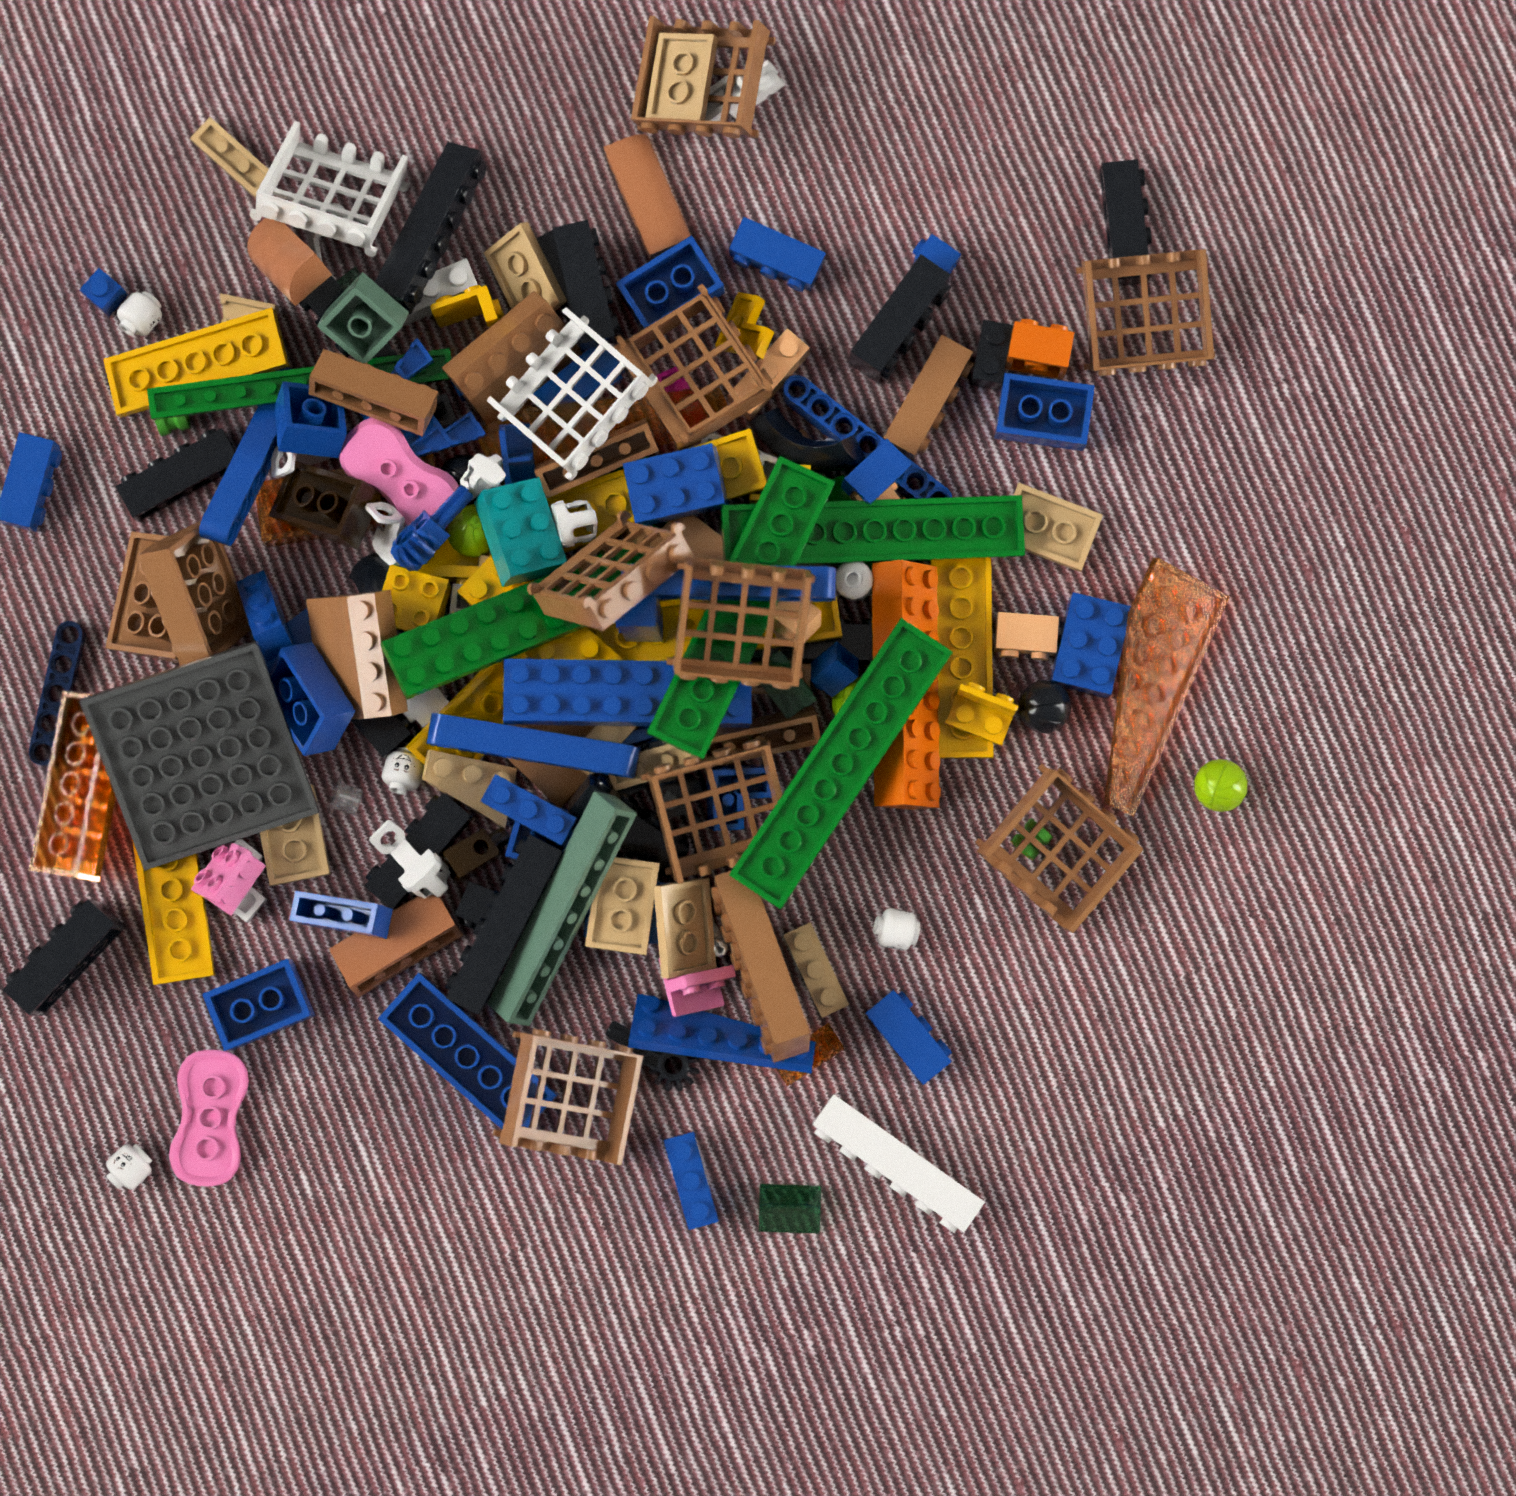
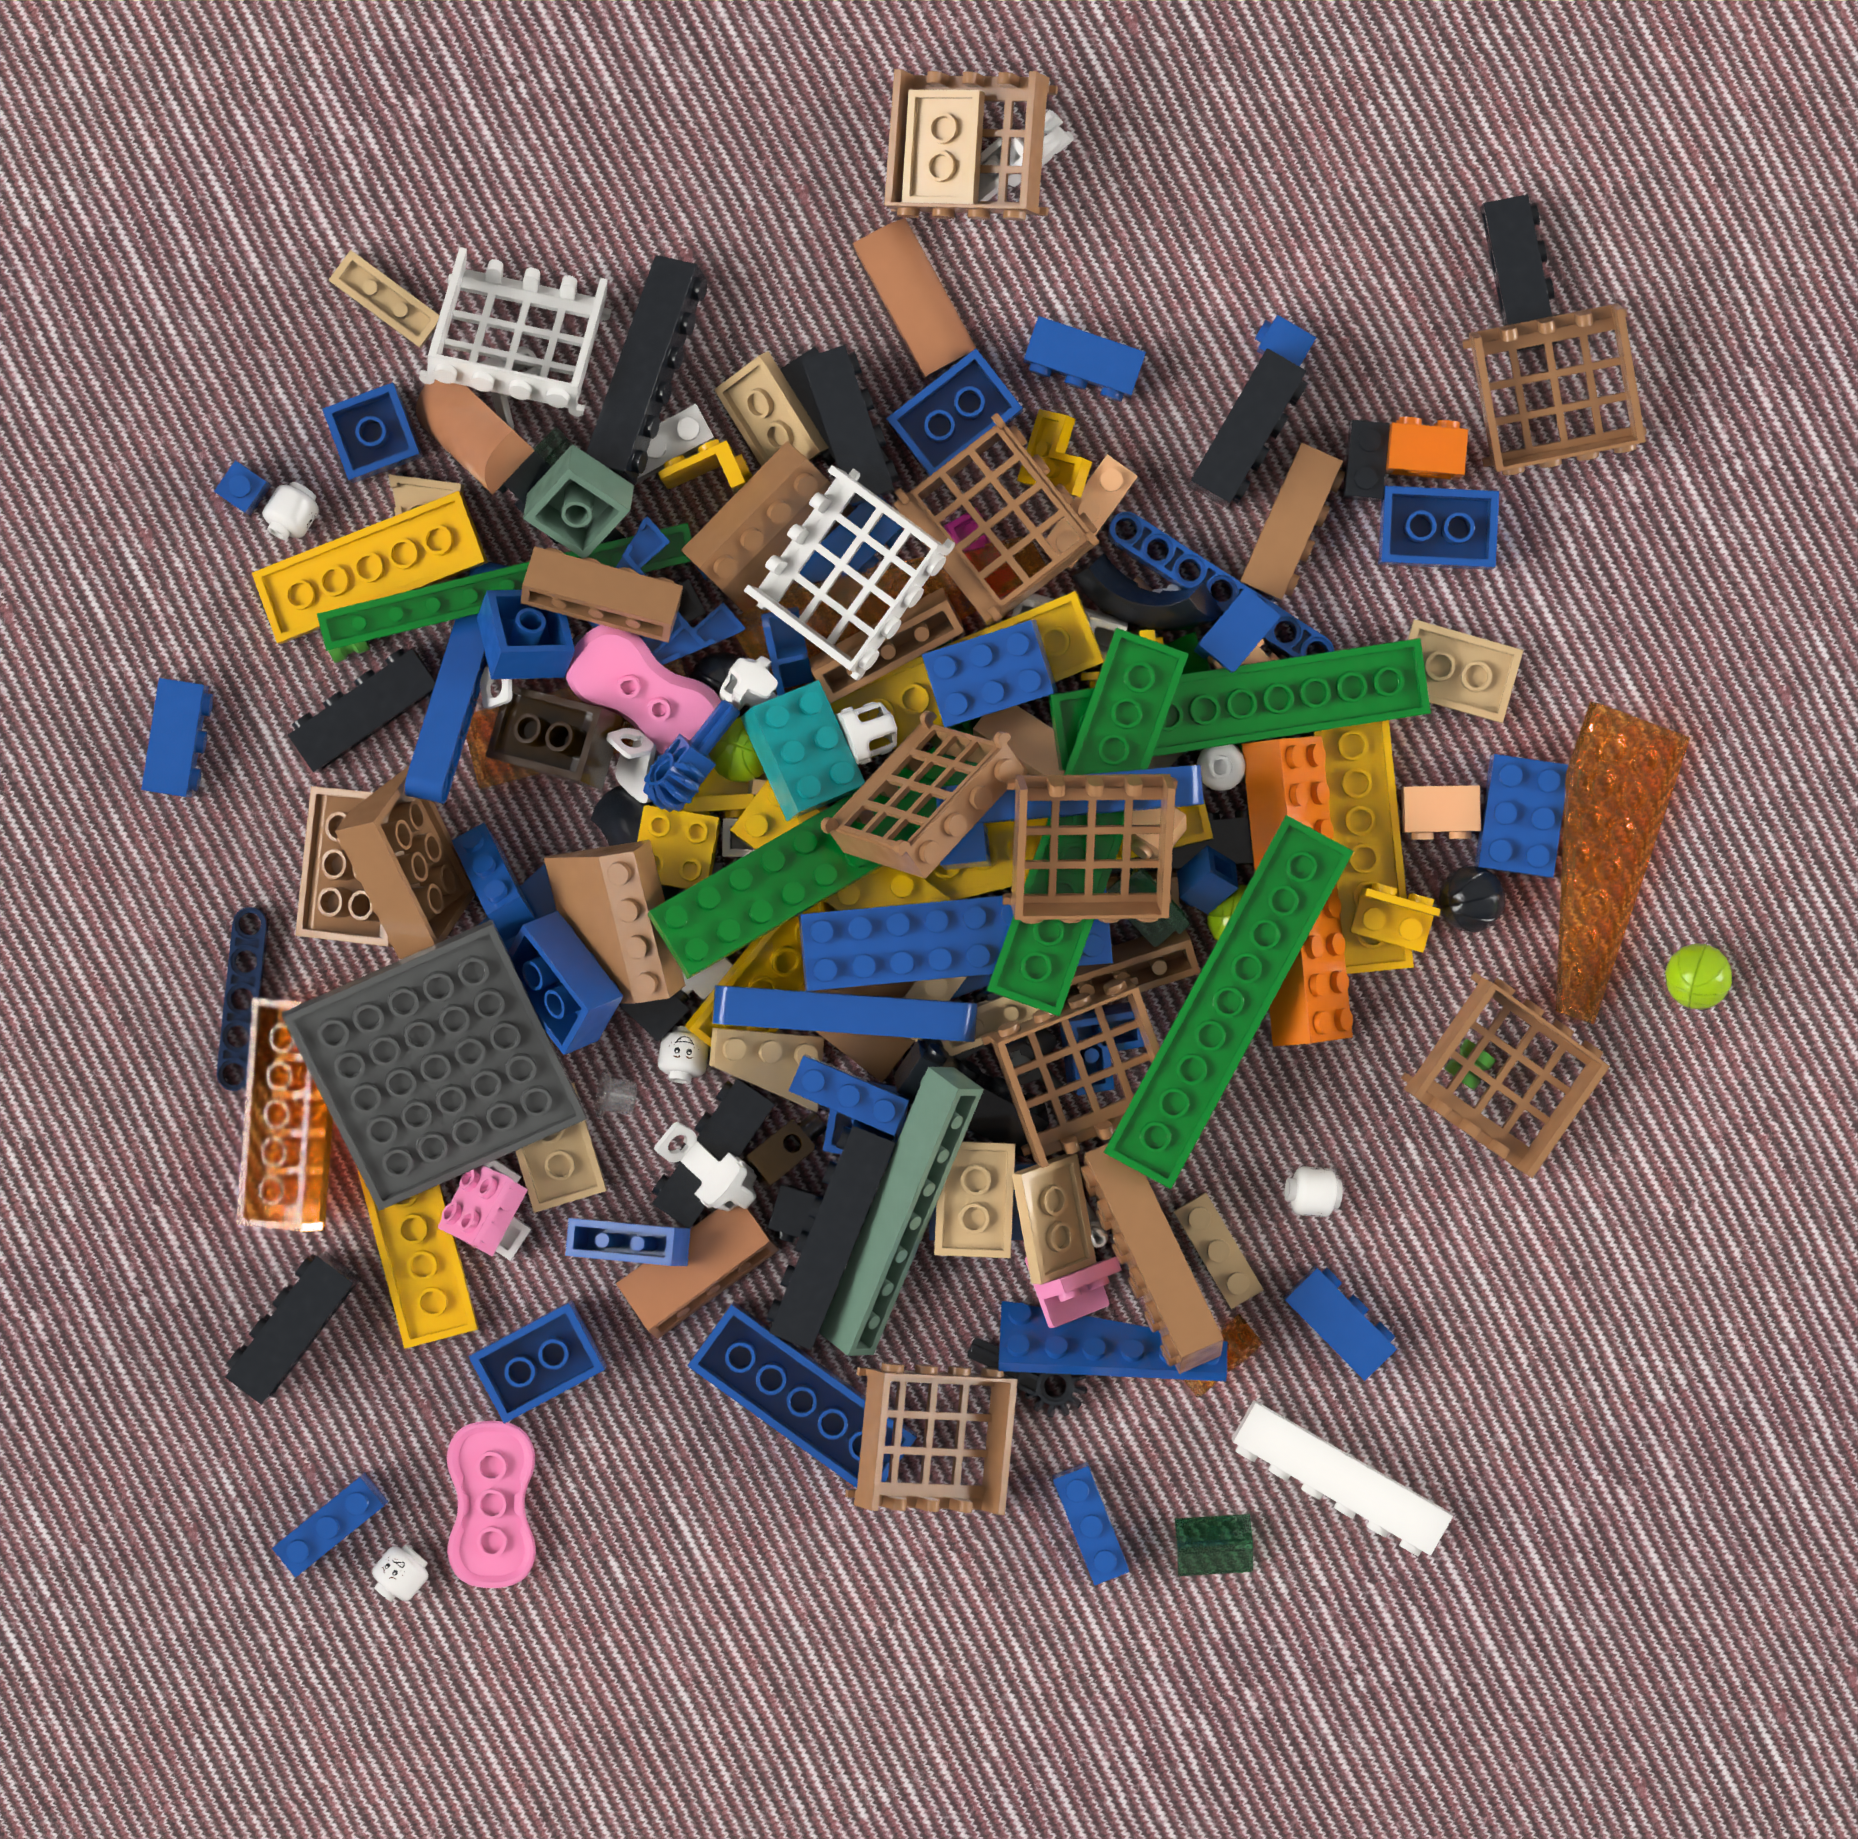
camera: 10 degrees left, 5 degrees up
none -> blue brick [272,1472,388,1578]
none -> blue brick [322,382,424,483]

